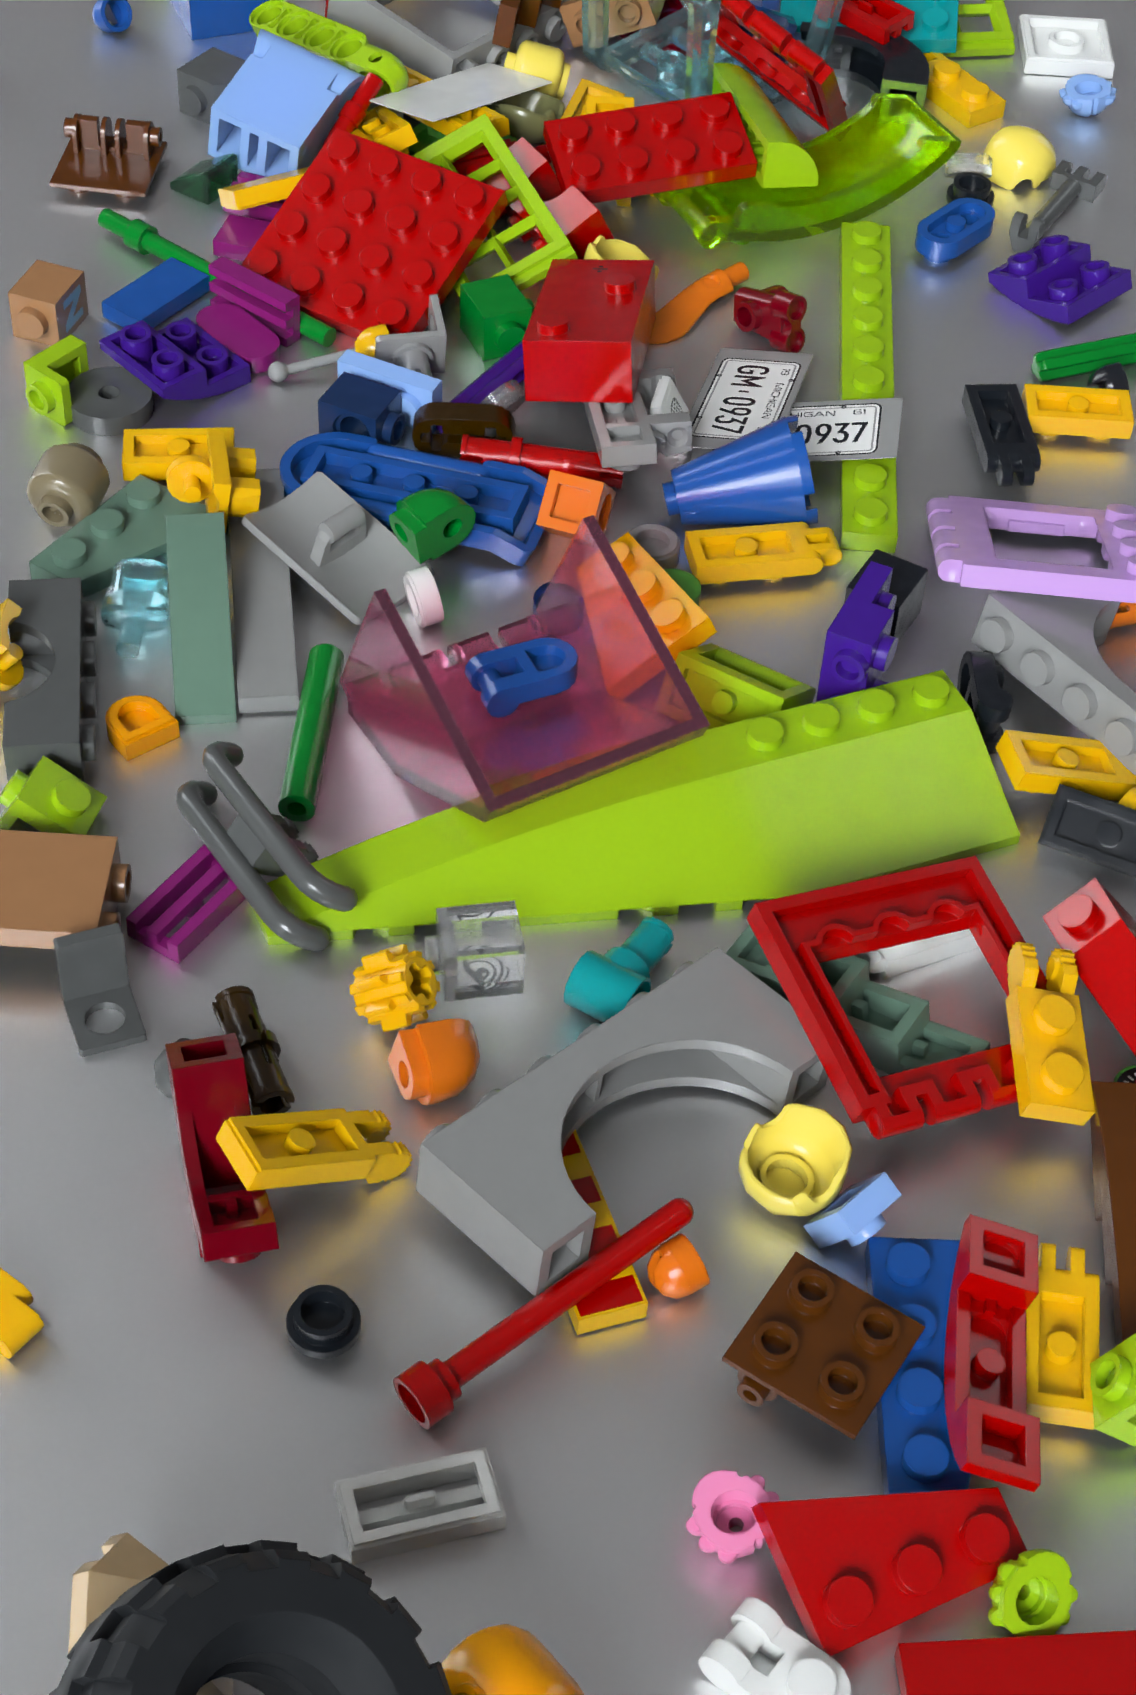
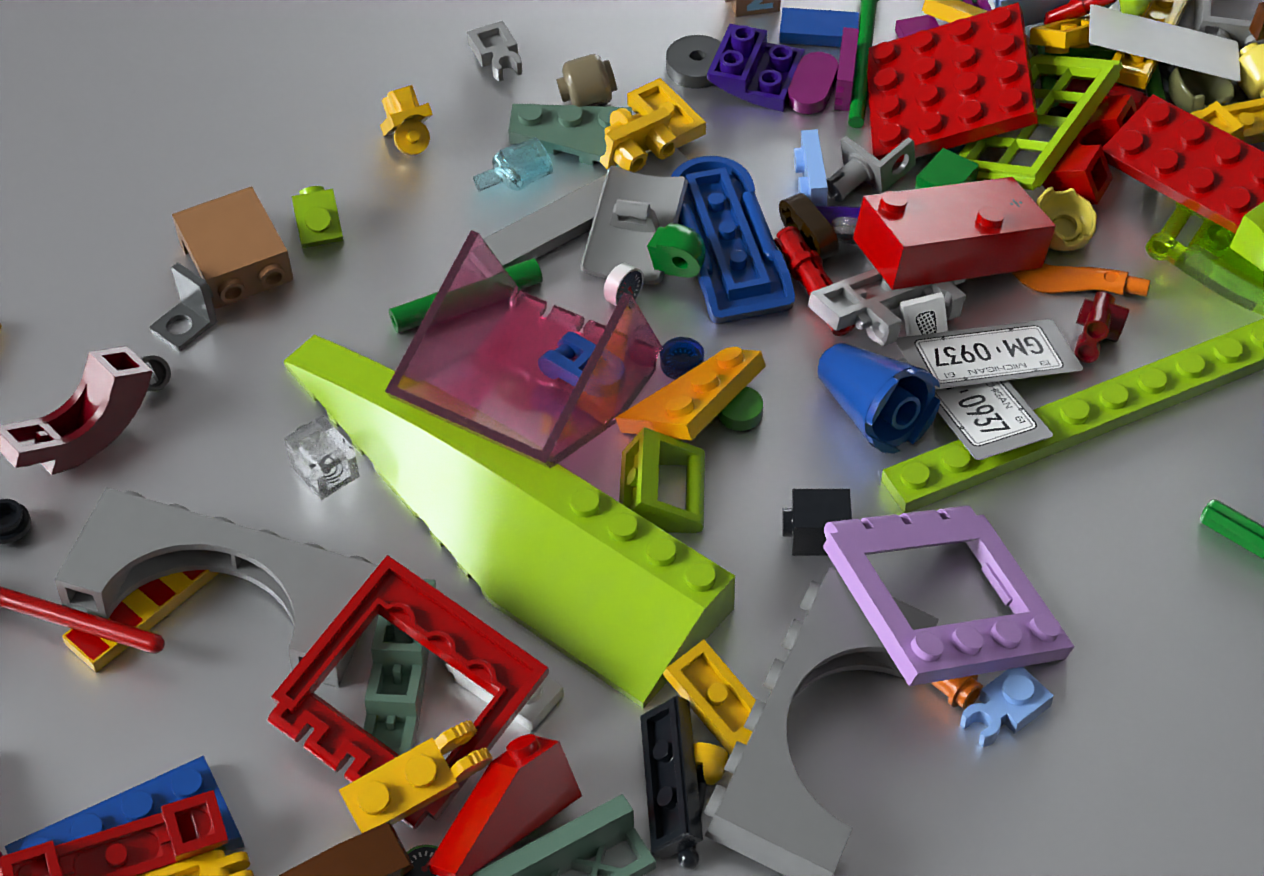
camera: 65 degrees right, 5 degrees up
dark grey arch [2,577,97,782] -> none
lime bracket [23,334,89,427] -> none
light orange tile [105,695,180,761] -> none
magenta tile [126,844,246,964] -> none
sand green slope [165,512,237,725] -> none
dark grey piece [176,741,358,952] -> none
dark brown pin [211,986,295,1115] -> none
yellow hinge [215,1108,413,1191] -> none
light grey hinge [268,324,389,382] -> none
dark blue brick [318,372,406,446] -> none
yellow gear [349,944,440,1032] -> none
orange piece [388,1018,480,1106] -> none
orange brick [536,469,616,546] -> none
teal pin [564,917,674,1022] -> none
light grey tile [629,524,681,569] -> none
orange hinge [647,1233,710,1299] -> none
yellow hinge [684,522,842,585] -> none
reddish brown hinge [722,1252,925,1440] -> none
light yellow hair [738,1103,853,1216] -> none
light blue plate [803,1172,902,1249] -> none
dark purple plate [816,561,898,702] -> none
black plate [957,651,1013,755] -> none
black hinge [962,384,1041,486] -> none
yellow plate [1021,384,1134,440] -> none
black hinge [1087,362,1130,394] -> none

